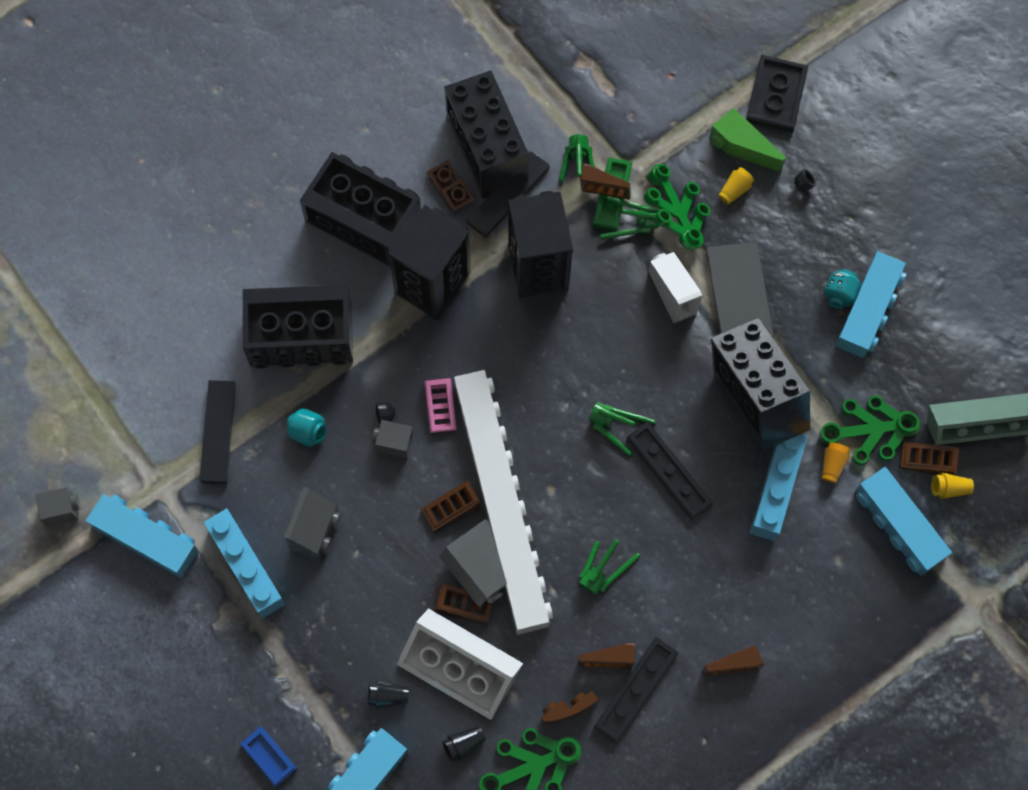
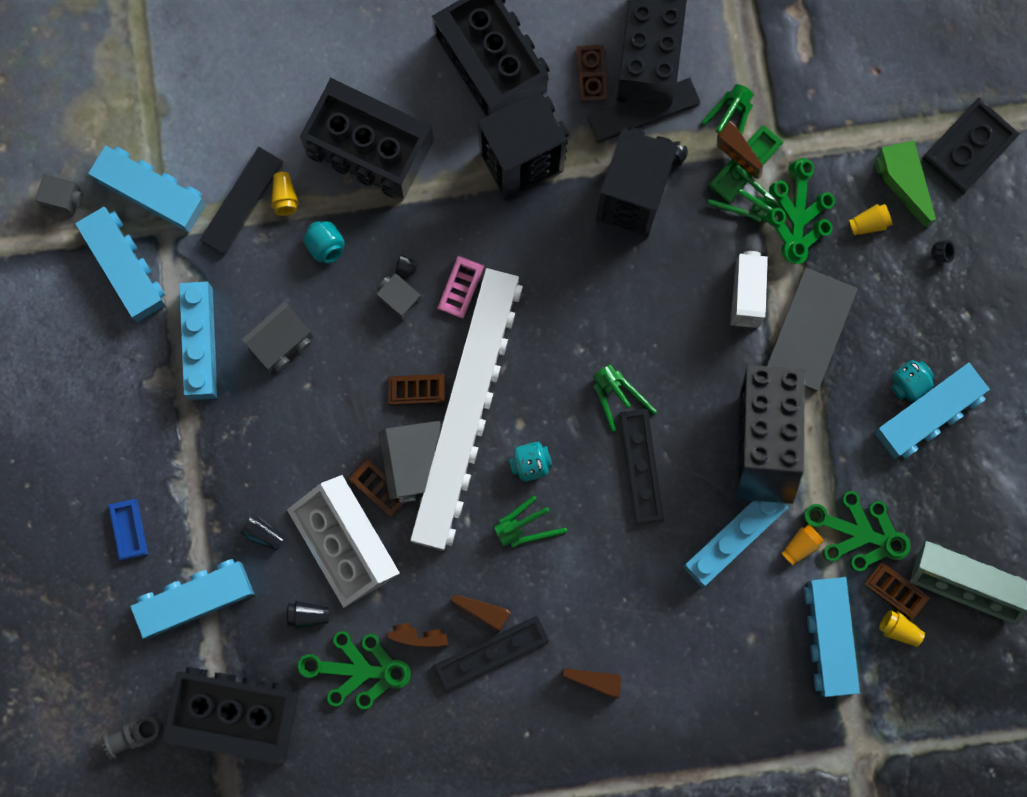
camera: 30 degrees right, 10 degrees up
none -> medium azure brick [88,145,206,233]
none -> yellow cone [271,172,299,216]
none -> teal head [509,442,553,482]

